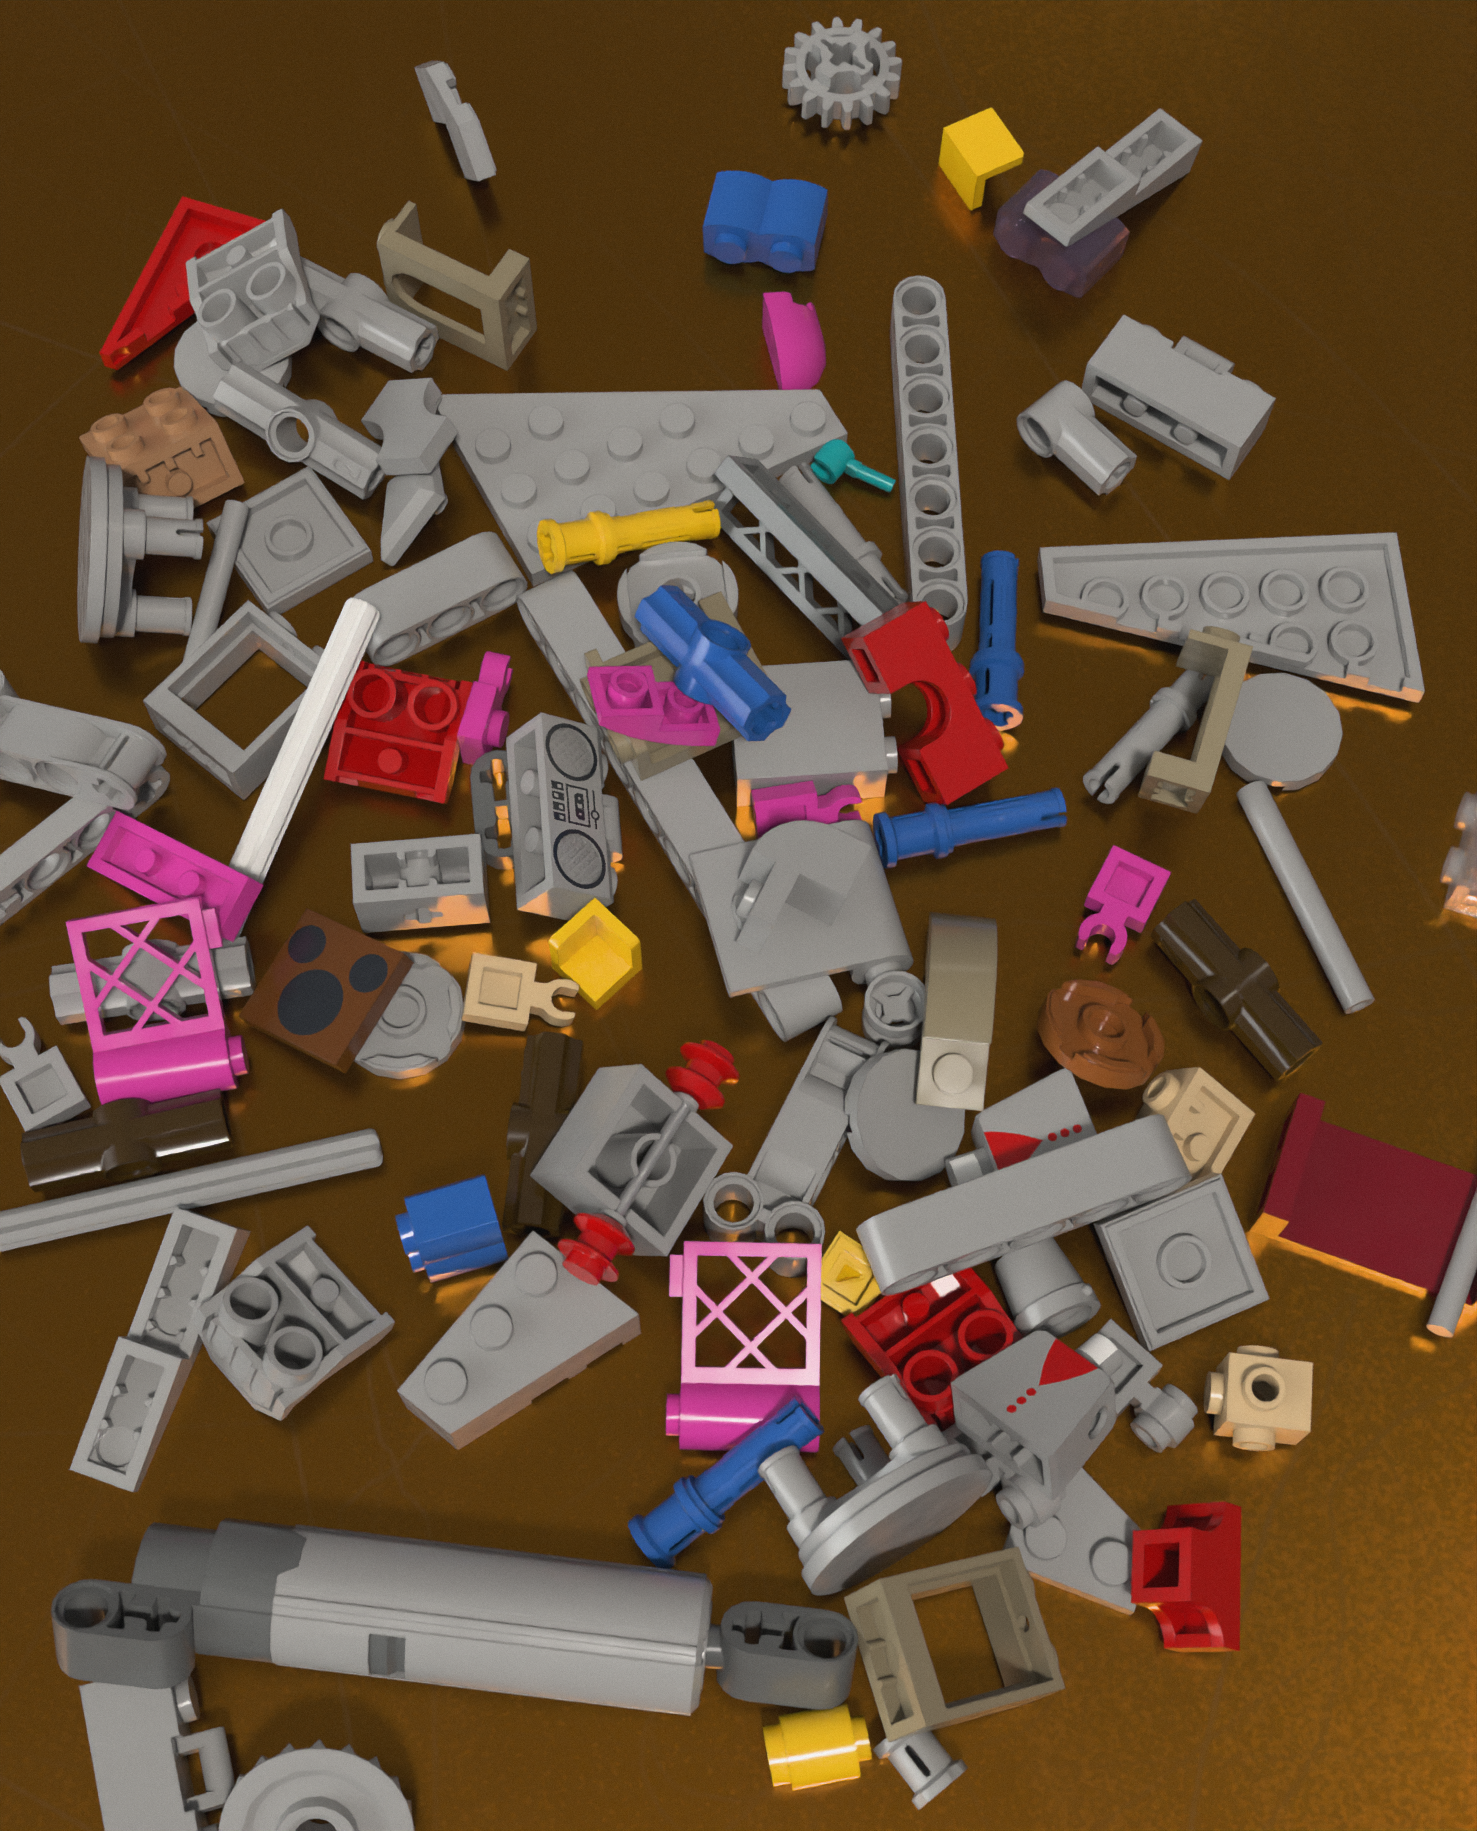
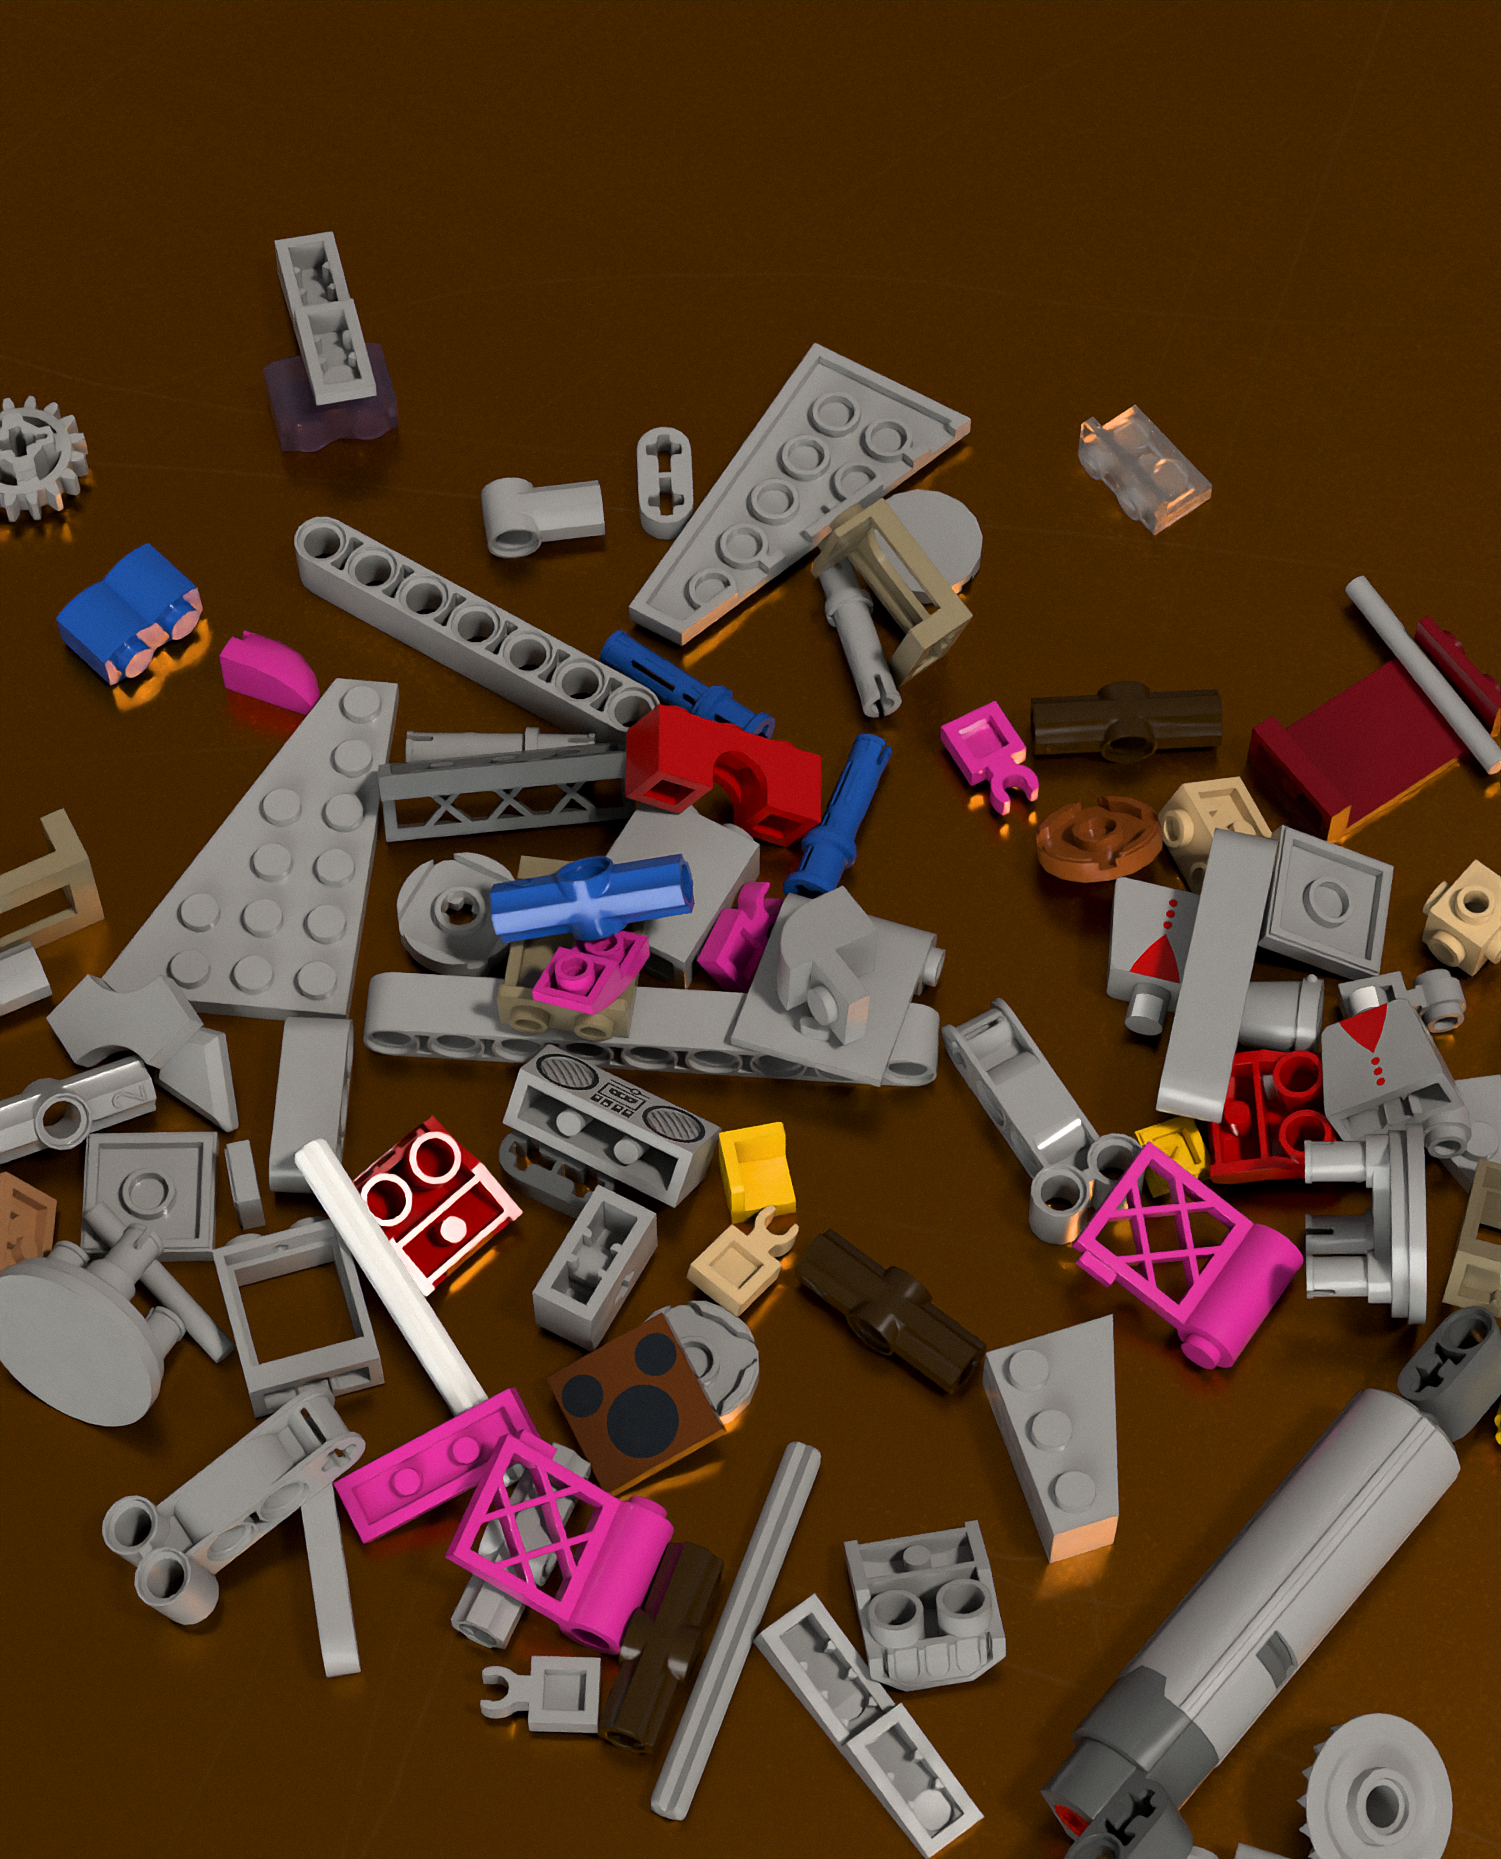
camera: 55 degrees left, 5 degrees down
blue brick [395,1174,509,1283] -> none
dark pink plate [457,651,513,765] -> none
light grey brick [530,1040,740,1285] -> none
yellow pin [537,500,721,574] -> none
blue pin [628,1396,824,1569] -> none
teal hand [811,439,896,493] -> none
light grey tile [844,1049,965,1181] -> none
light grey wheel [861,971,925,1052] -> none
dark tan arch [915,912,997,1111] -> none
yellow panel [939,107,1024,210] -> none
light grey piece [1082,315,1276,480] -> none
light grey piece [1236,780,1375,1014] -> none
none -> light grey tile [224,1140,266,1230]
none -> light grey beam [637,427,694,540]

